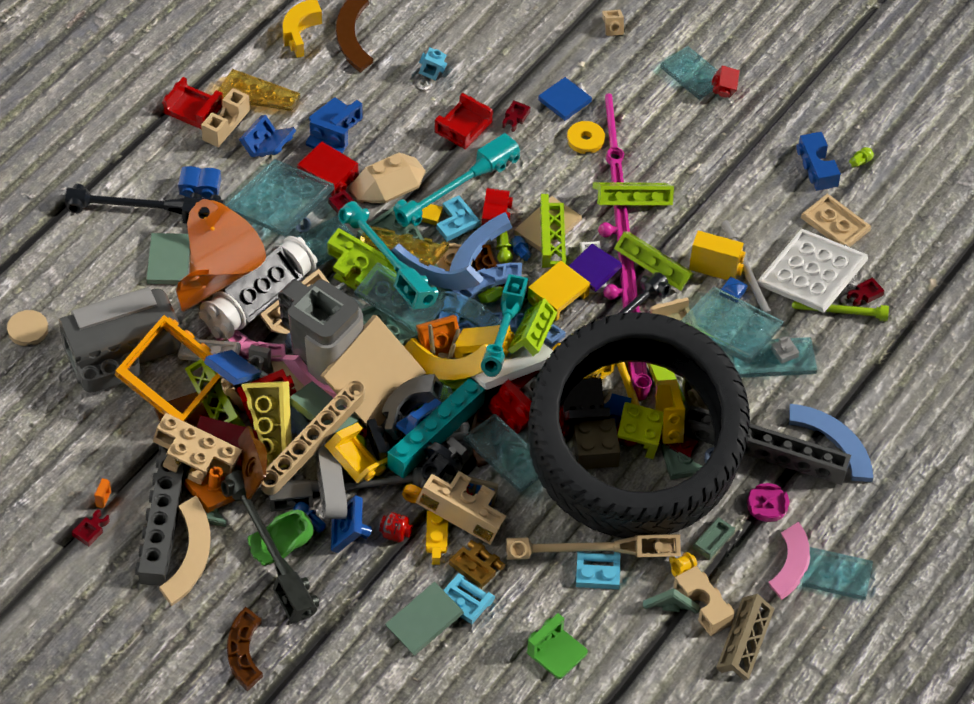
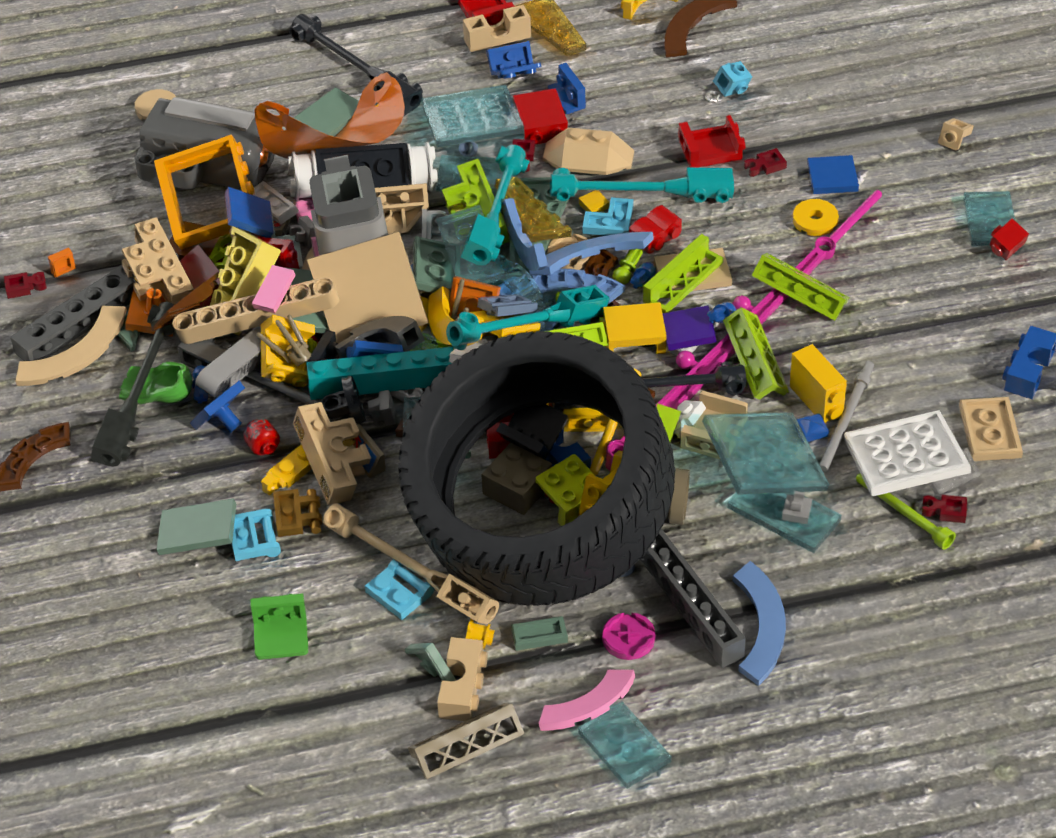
camera: 45 degrees right, 5 degrees down
blue brick [178,166,221,199] -> none
blue bracket [309,97,363,130] -> none
none -> bright pink tile [252,265,296,313]
none -> dark tan plant [256,315,311,366]
none -> sand blue plate [478,294,538,316]
none -> blue axle [707,302,736,323]

